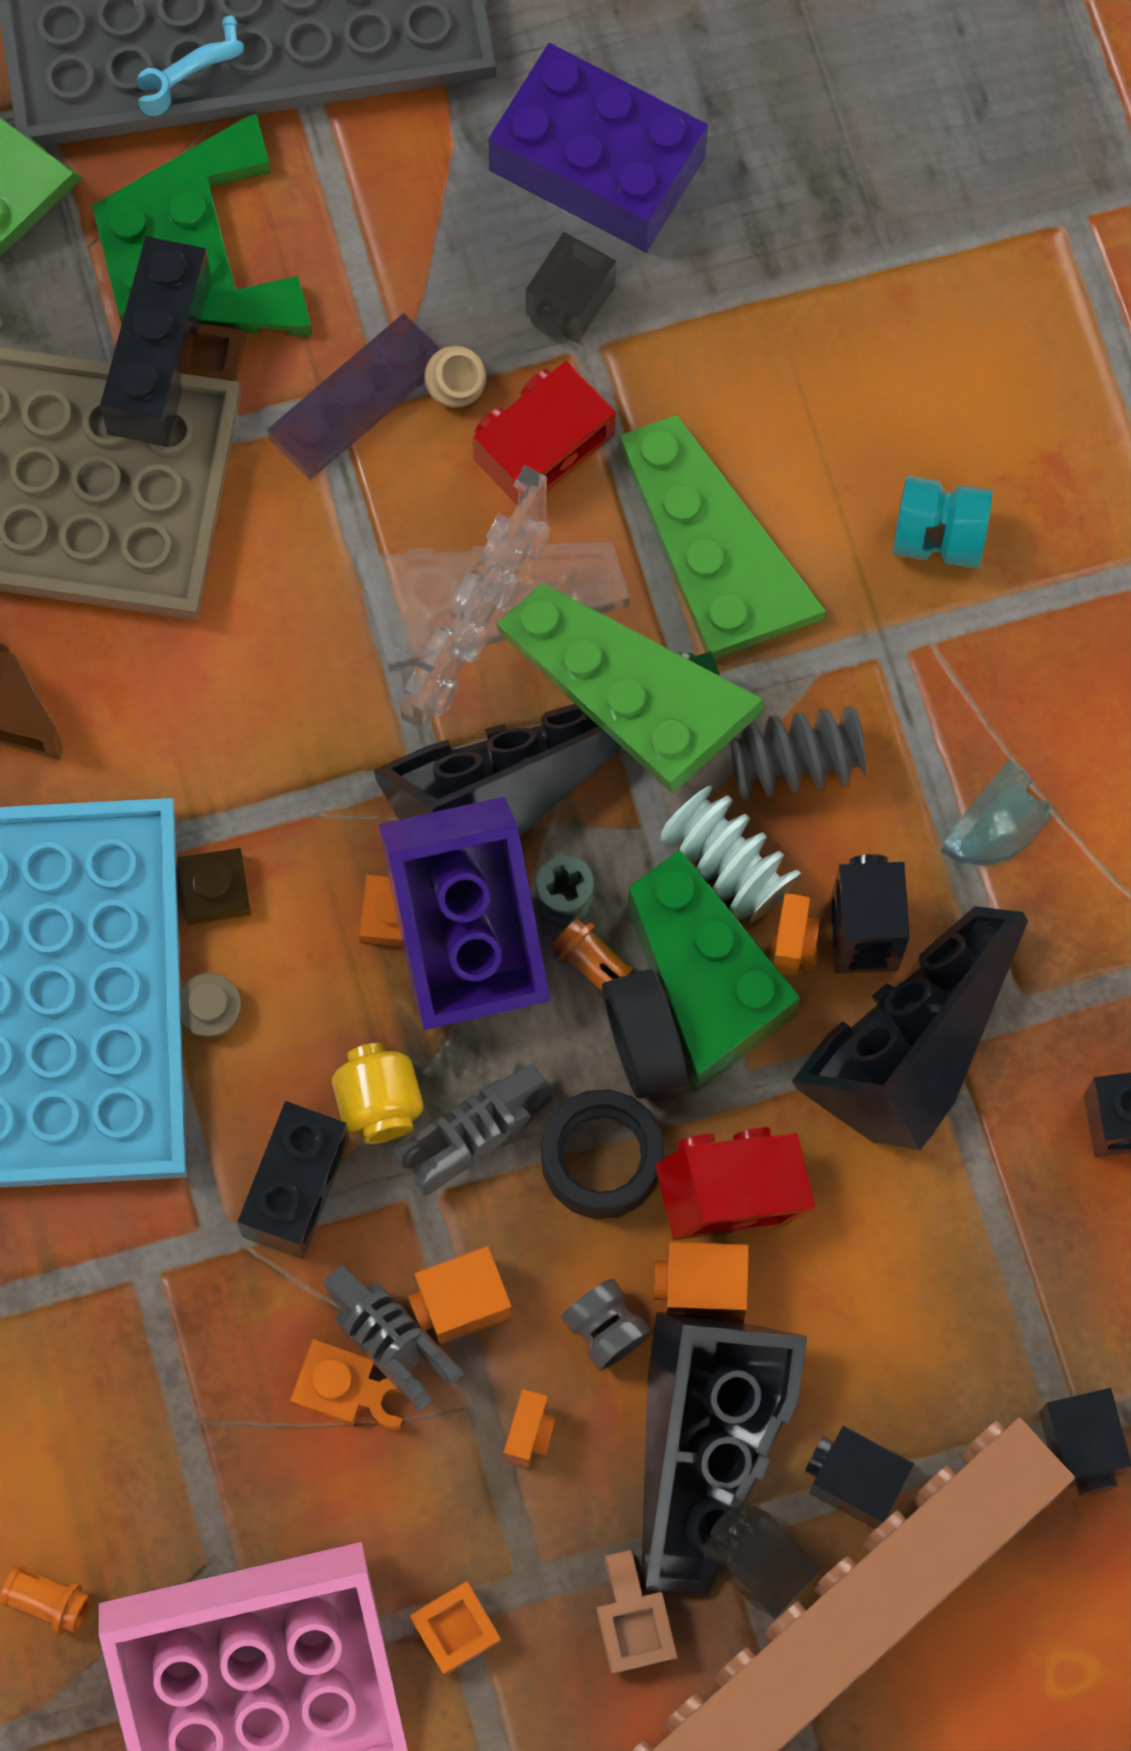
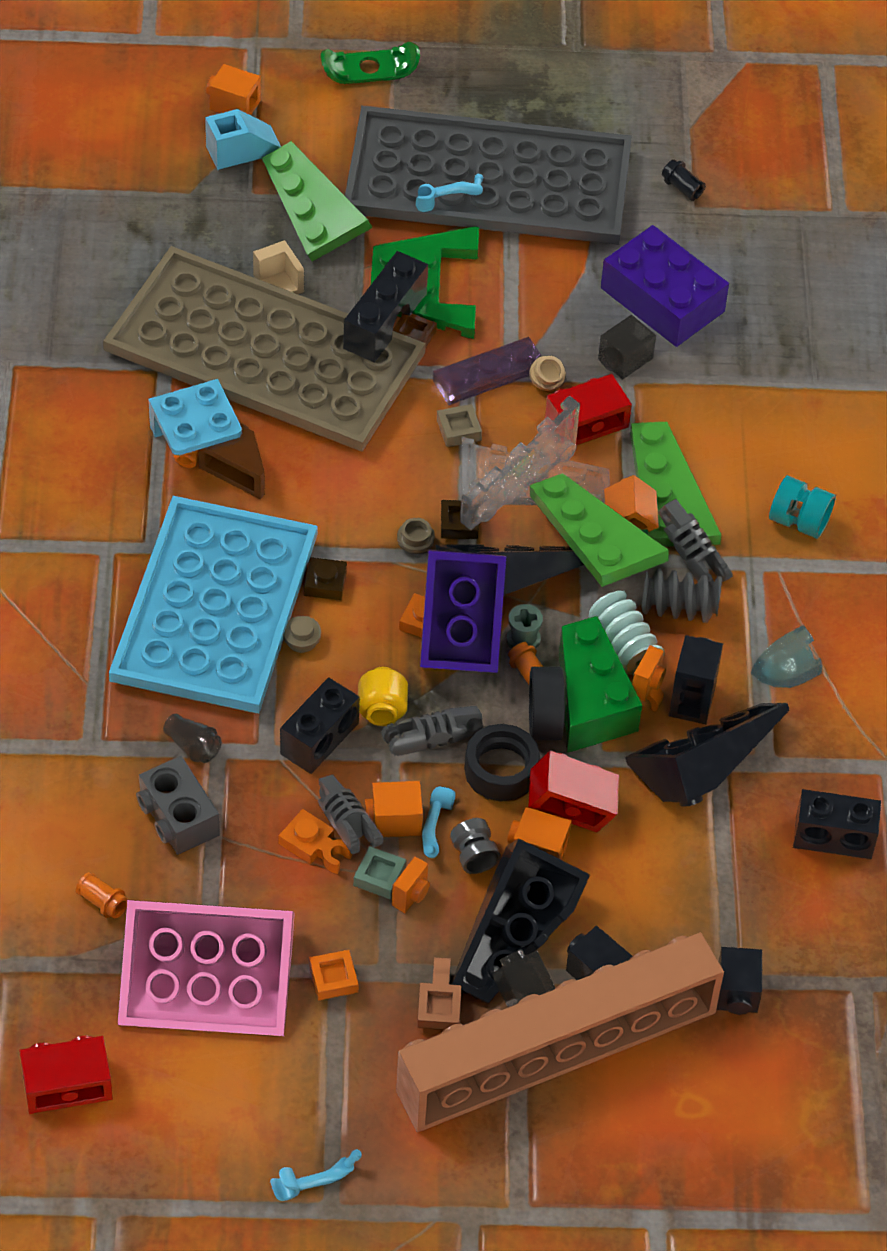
camera: 15 degrees right, 20 degrees down
none -> dark grey brick [136,755,220,855]
none -> clear smoke cone [163,713,222,763]
none -> sand green plate [353,846,407,900]
none -> dark tan plate [397,518,435,554]
none -> medium azure piece [422,787,456,858]
none -> dark tan plate [437,404,482,447]
none -> dark brown plate [441,500,479,539]
none -> orange brick [604,475,659,532]
none -> dark grey hinge [658,499,733,586]

